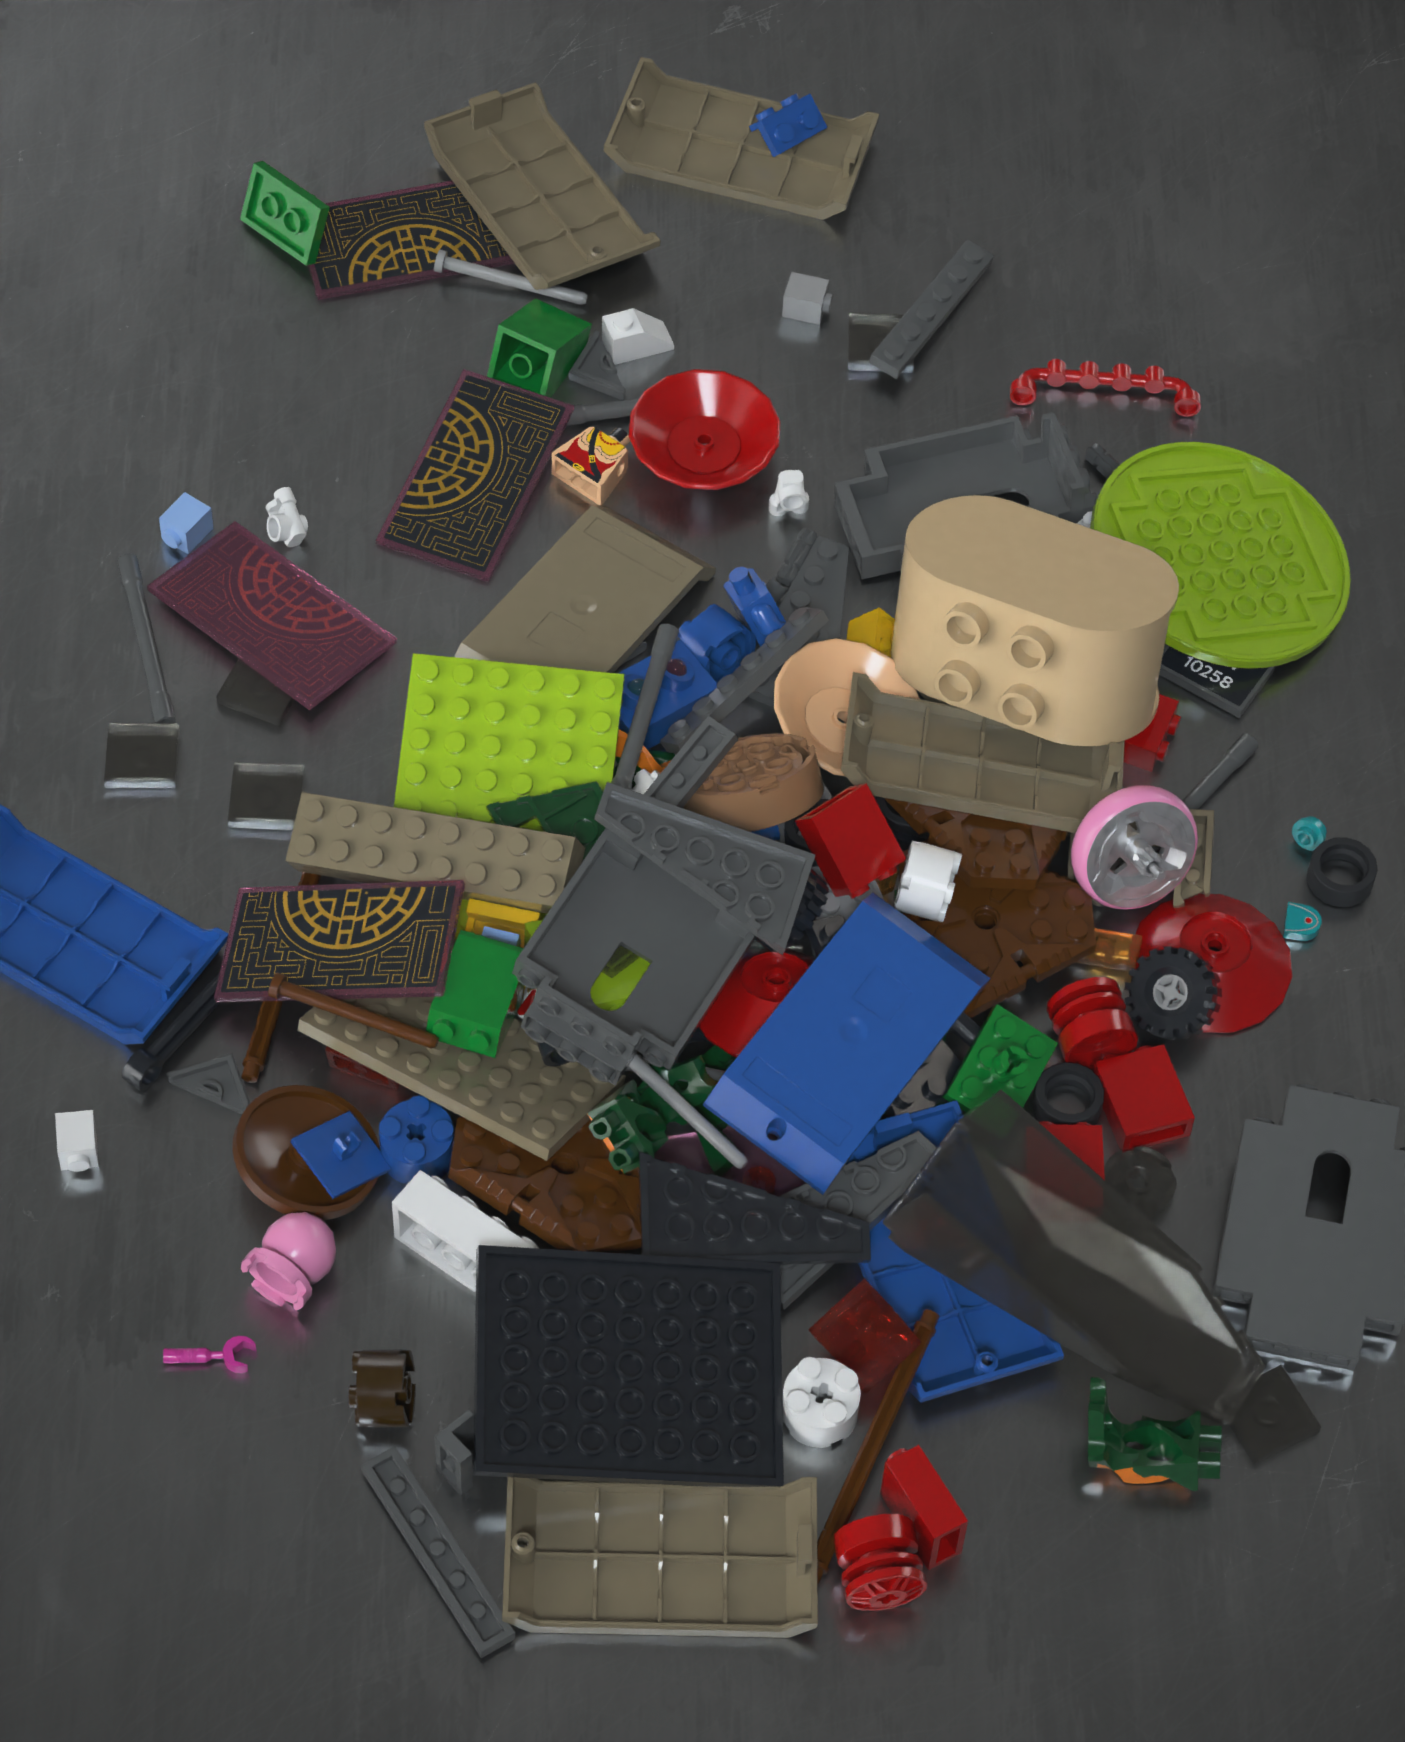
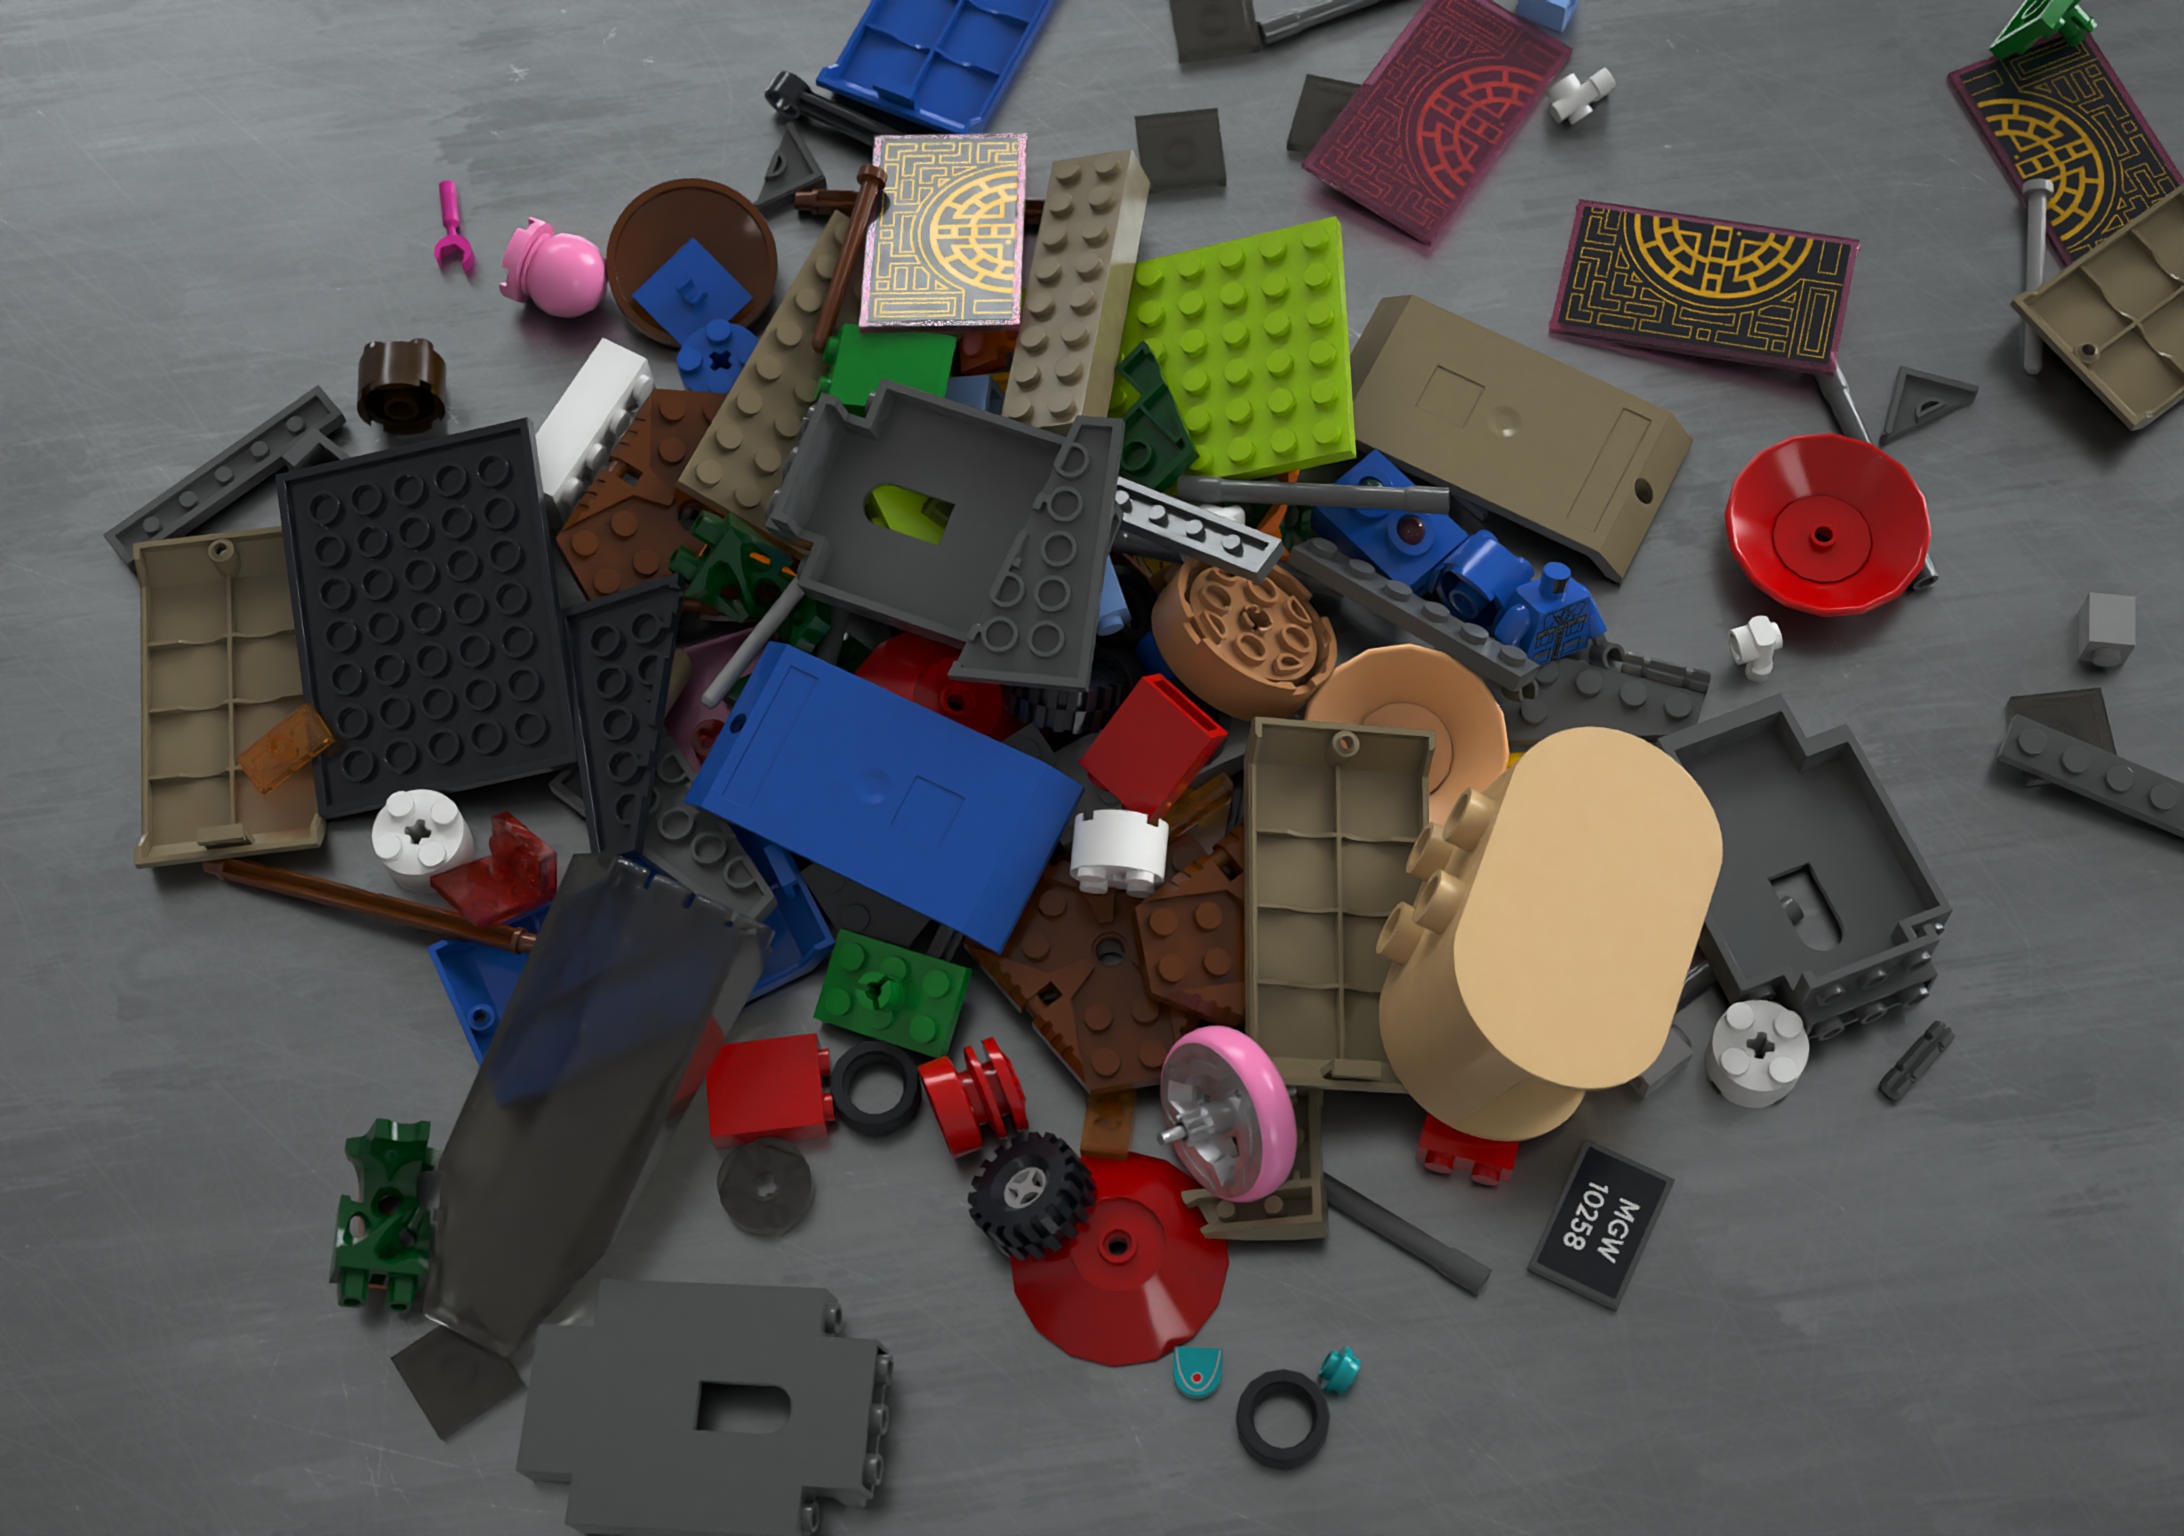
camera: 90 degrees right, 10 degrees up
white brick [55,1110,99,1172] -> none
green slope [486,298,592,401] -> none
torso [552,427,630,506] -> none
white slope [602,308,674,365] -> none
red wheel [833,1514,927,1611] -> none
red brick [880,1445,968,1570] -> none
red bar [1010,359,1201,417] -> none
lime plate [1090,442,1351,669] -> none
red brick [1093,1044,1195,1154] -> none
none -> clear orange plate [236,703,335,795]

